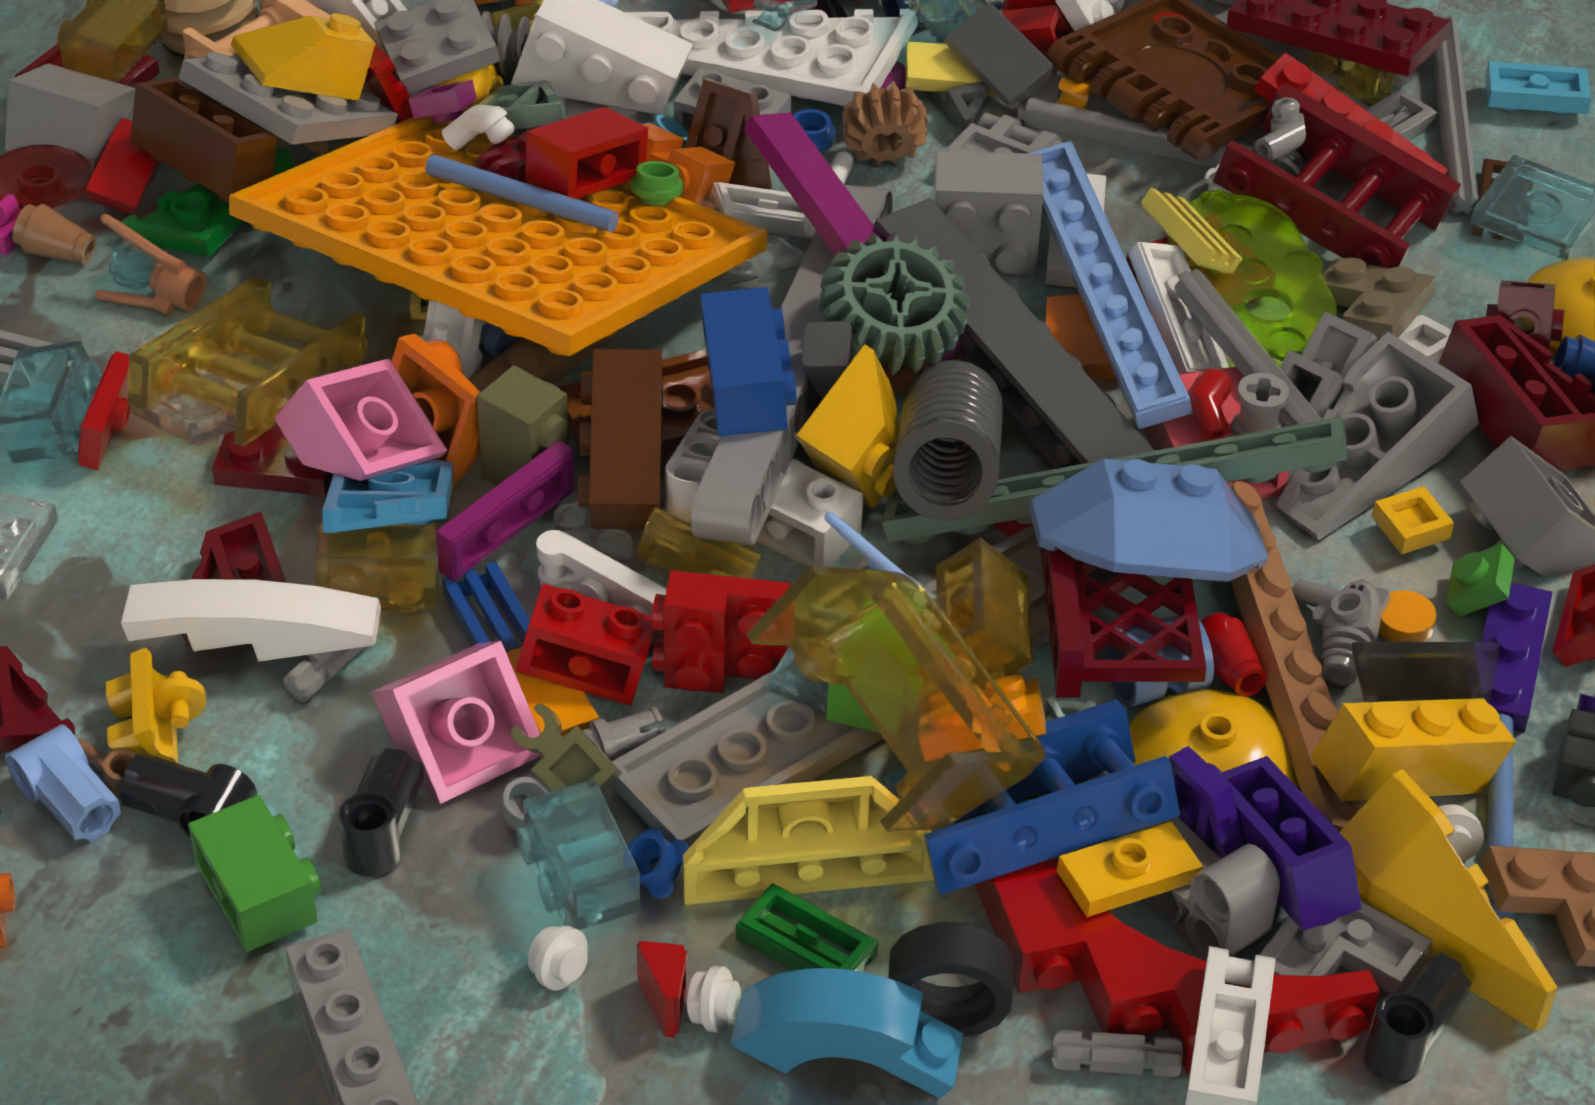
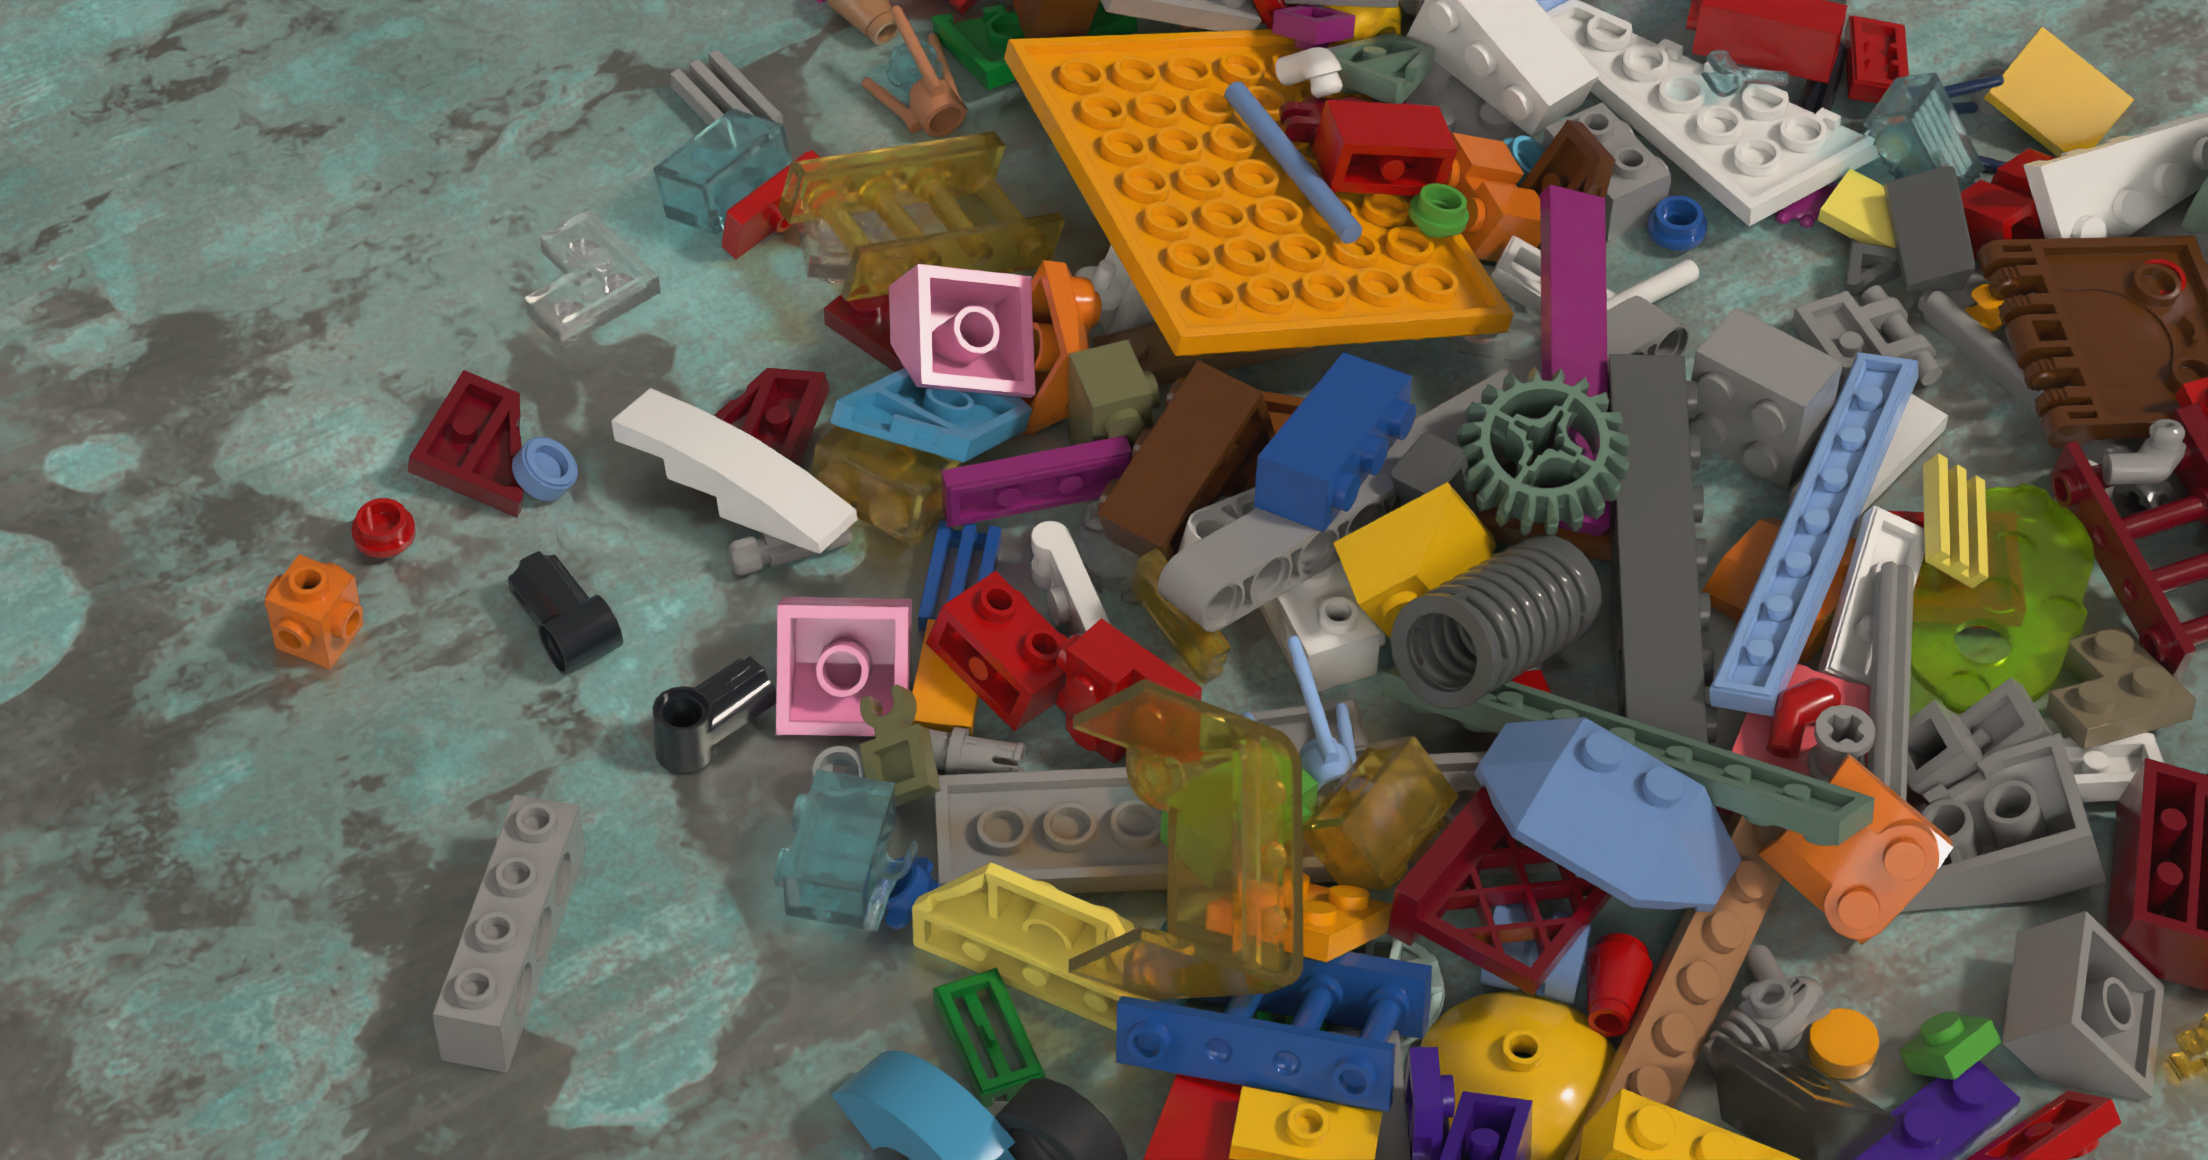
camera: 35 degrees right, 5 degrees up
light blue piece [5,724,121,842] -> none
medium nougat hand [77,738,136,796] -> none
yellow hips [106,647,207,764] -> none
bright green brick [188,795,322,953] -> none
white plate [527,926,588,991] -> none
red slope [637,941,687,1038] -> none
white plate [687,966,741,1033] -> none
medium nougat gear [842,81,928,167] -> none
yellow plate [1372,486,1454,555] -> none
none -> medium blue tile [512,437,578,501]
none -> clear light blue hand [862,832,919,931]
none -> orange slope [1758,753,1953,945]

